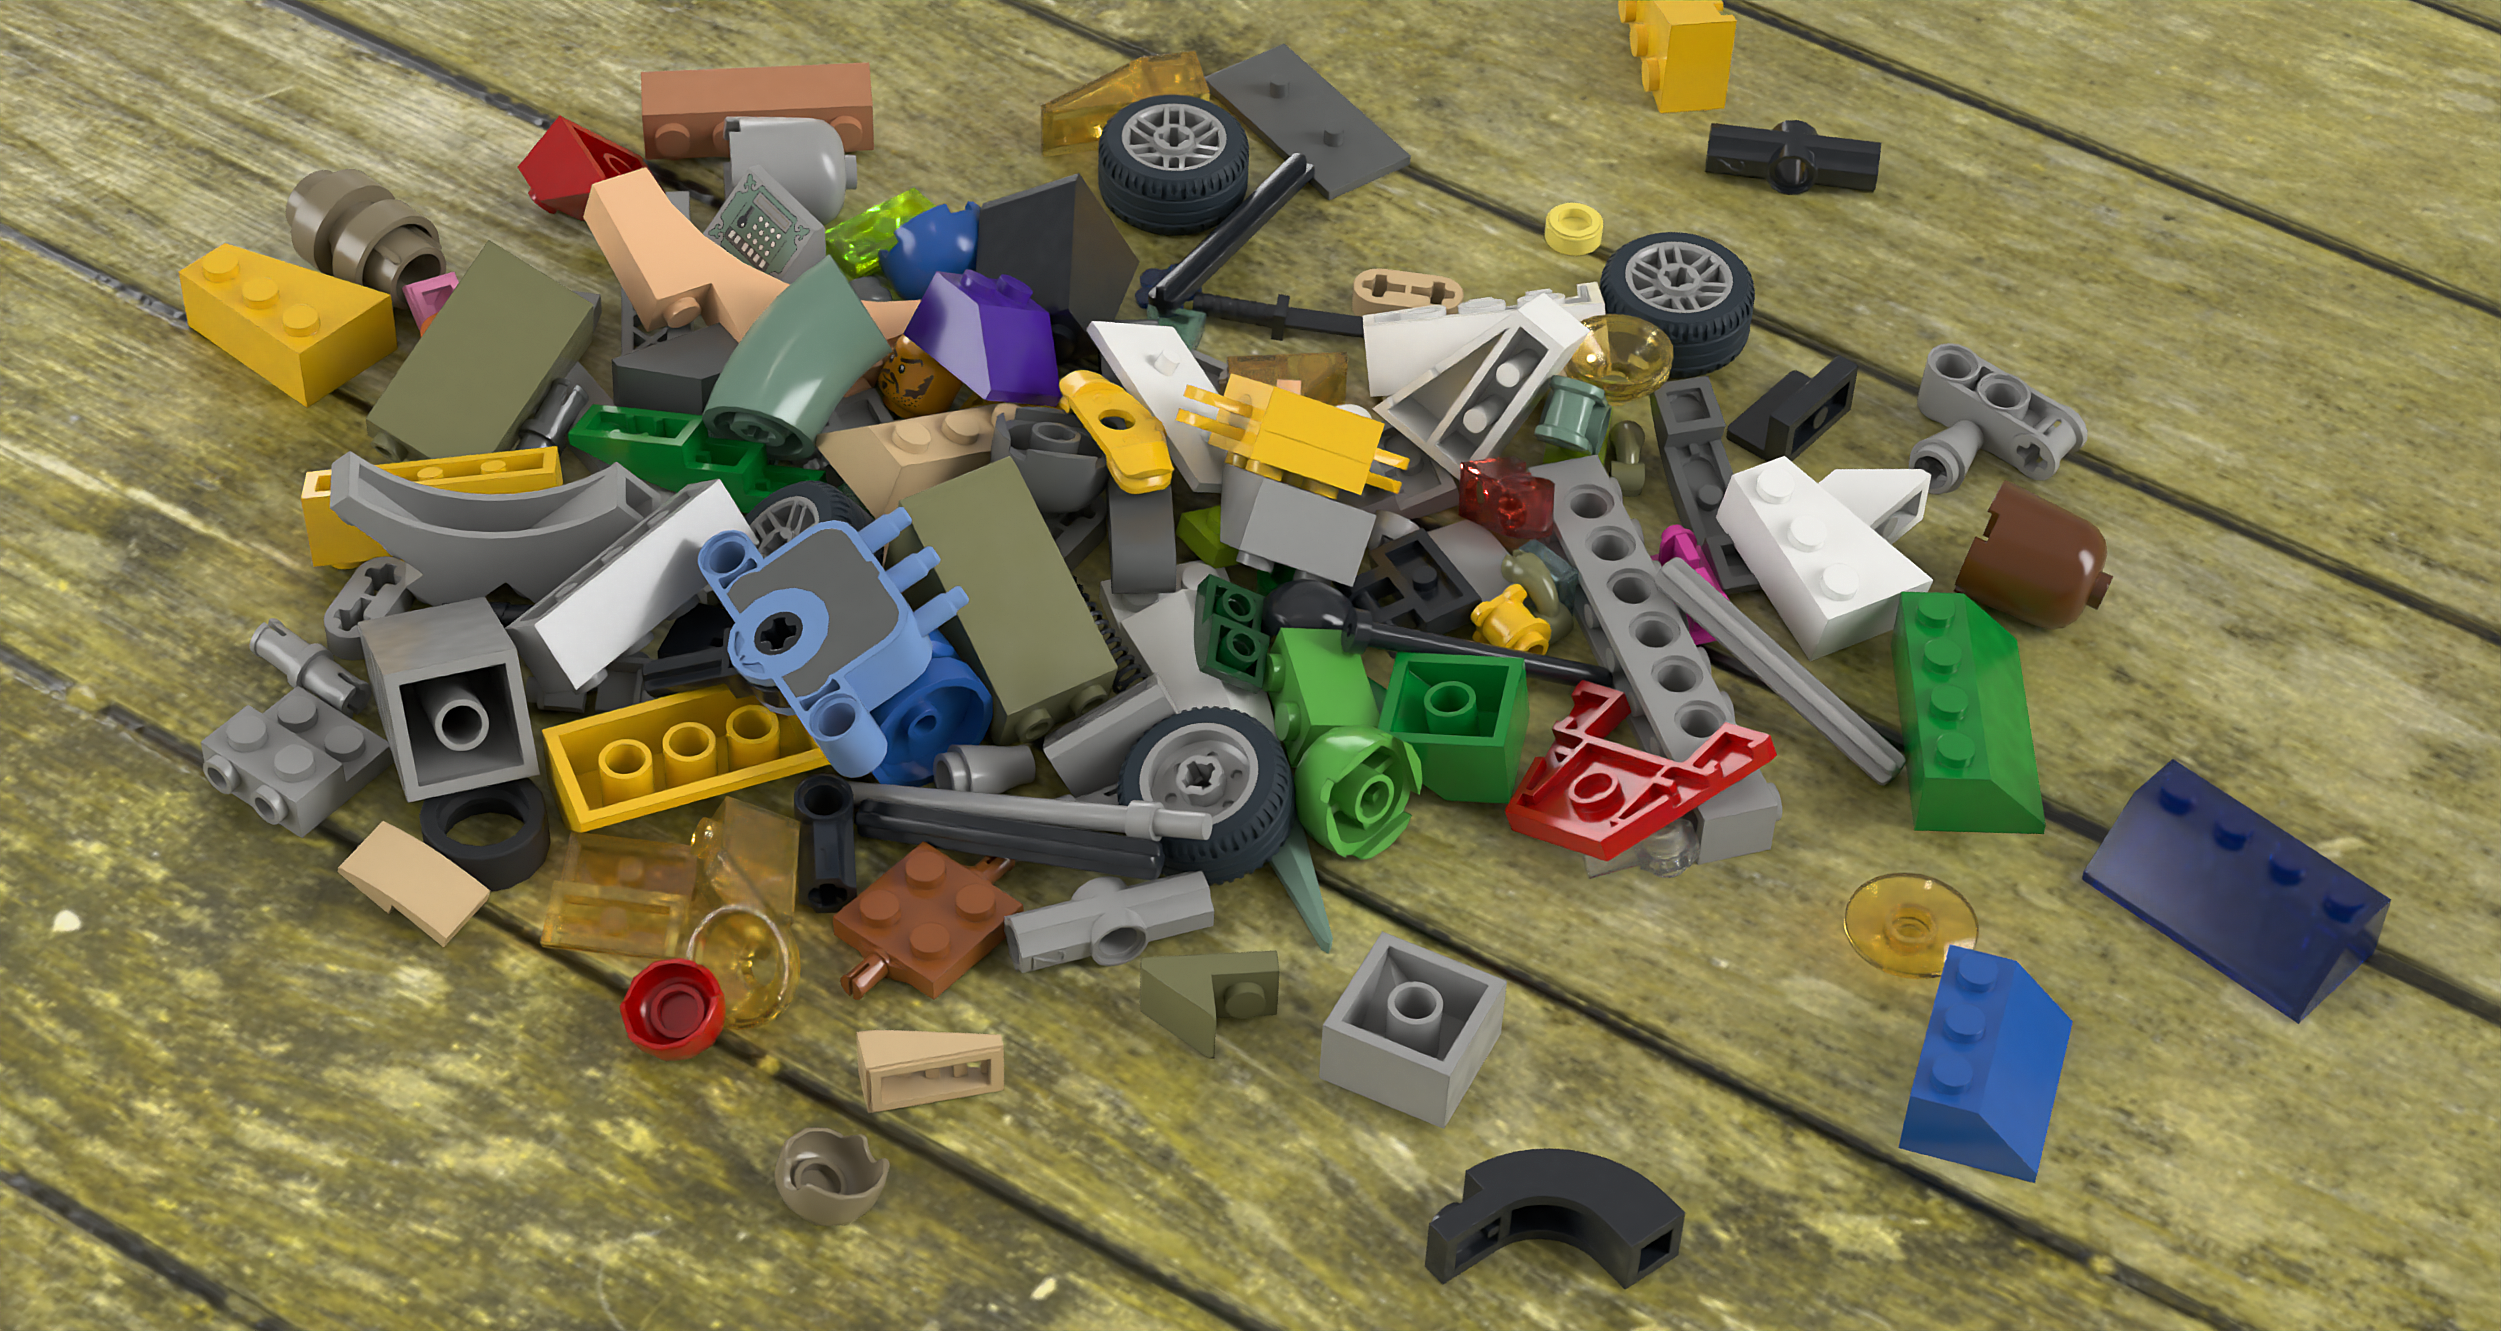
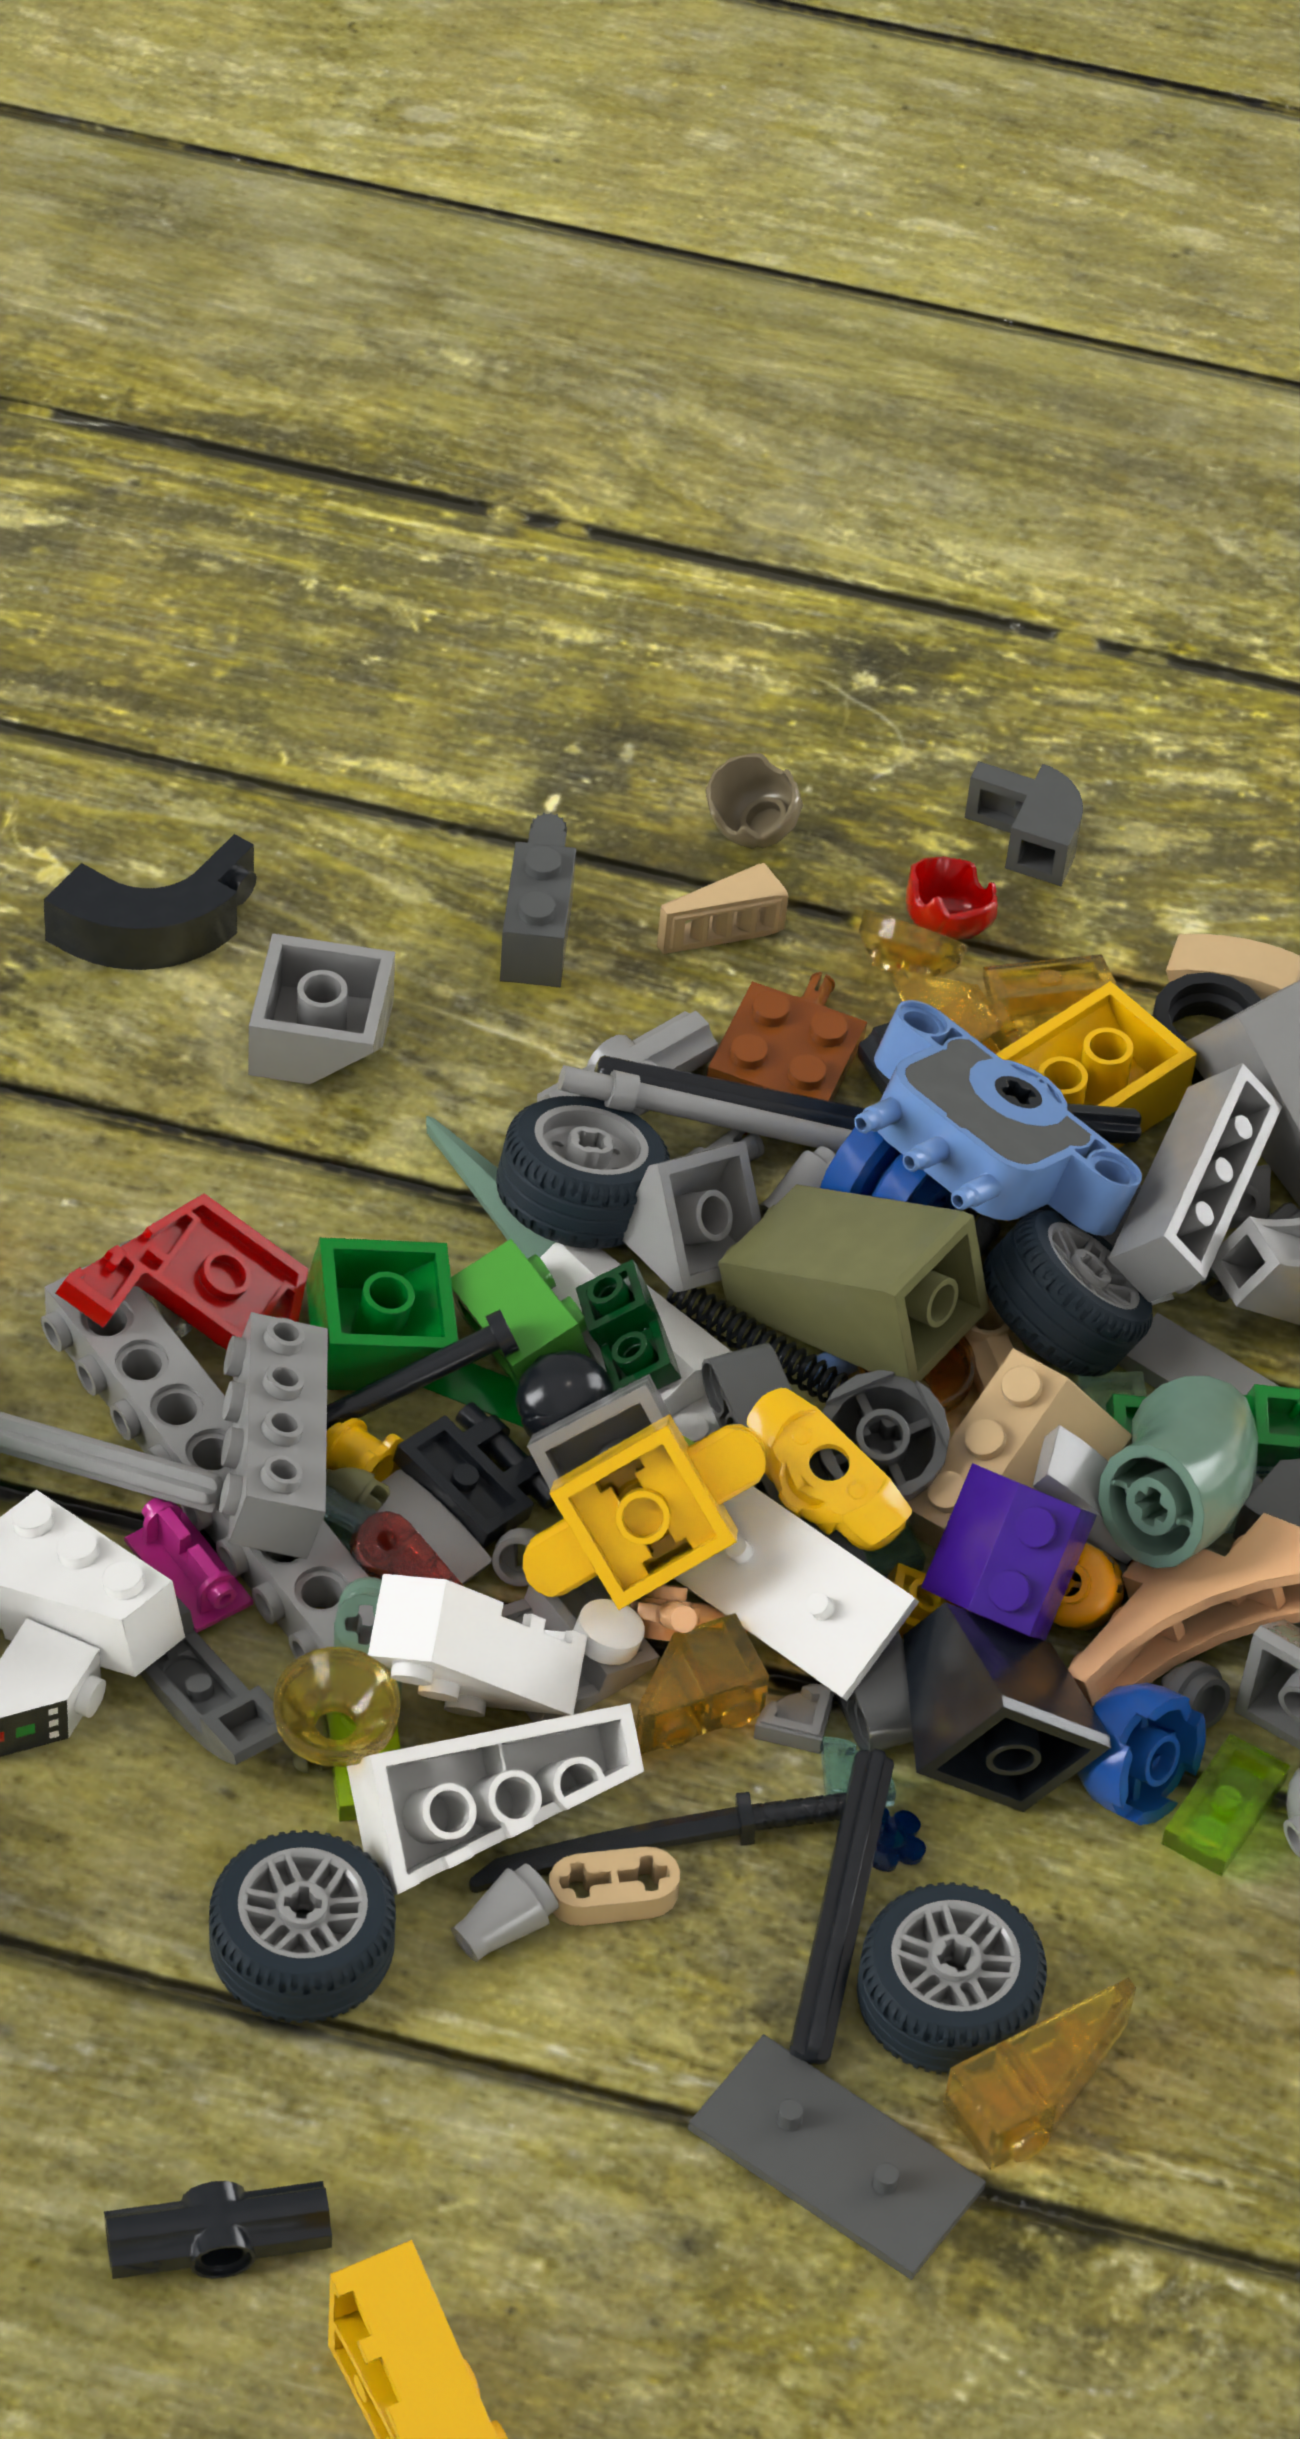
camera: 160 degrees right, 5 degrees up
olive slope [1139,950,1280,1058] -> none
bright green cylinder [1294,724,1422,860] -> none
light yellow tile [1544,203,1603,256] -> none
black panel [1726,355,1859,462] -> none
none -> light grey brick [219,1312,328,1559]
none -> light grey cone [451,1863,559,1962]
none -> dark grey hinge [500,812,576,987]
none -> dark grey brick [965,761,1083,886]
none -> light grey slope [1032,1425,1132,1564]

